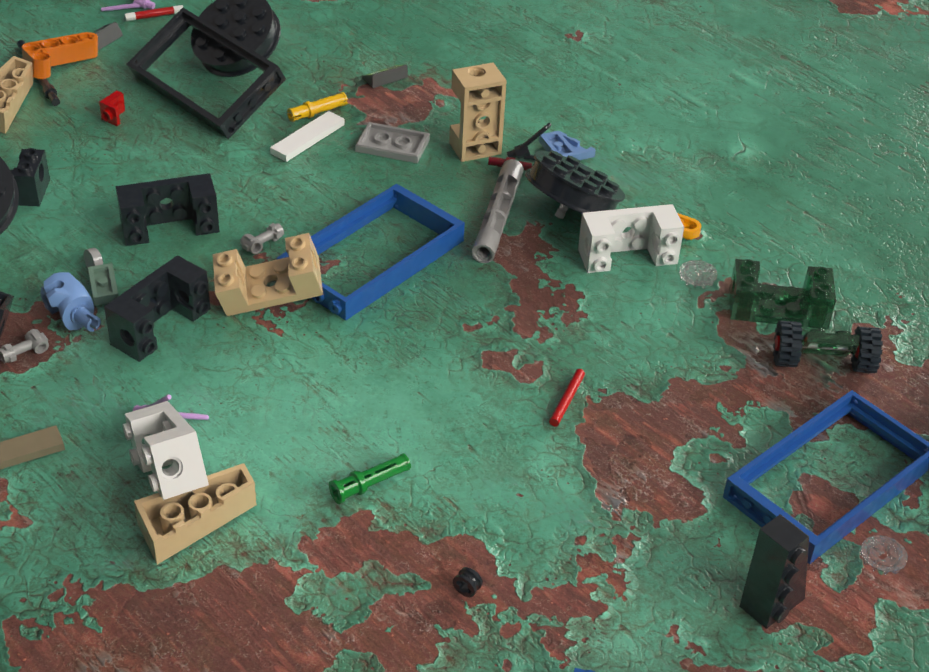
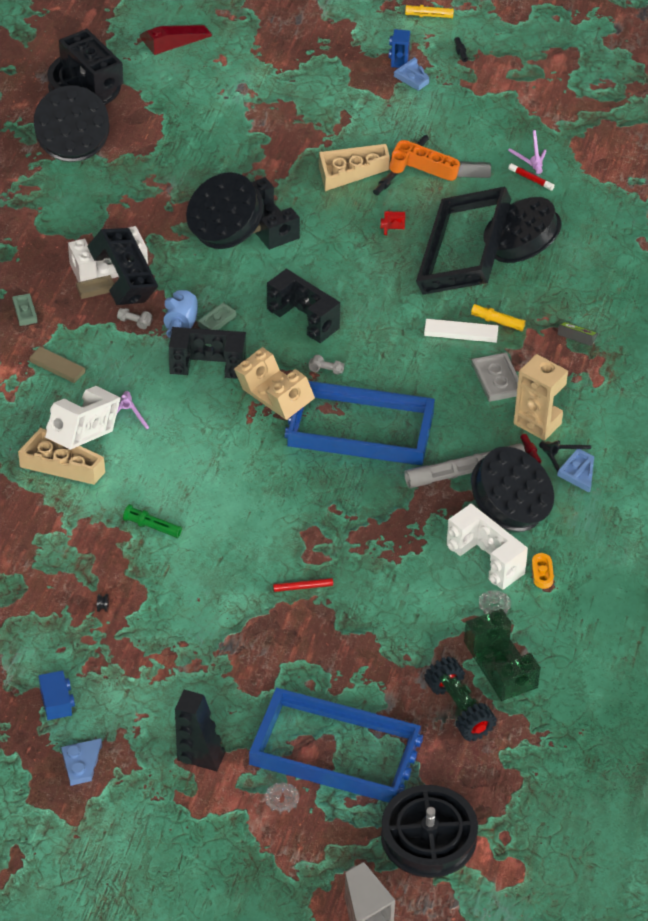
camera: 60 degrees right, 5 degrees up
light grey tile [84,247,103,268] -> none

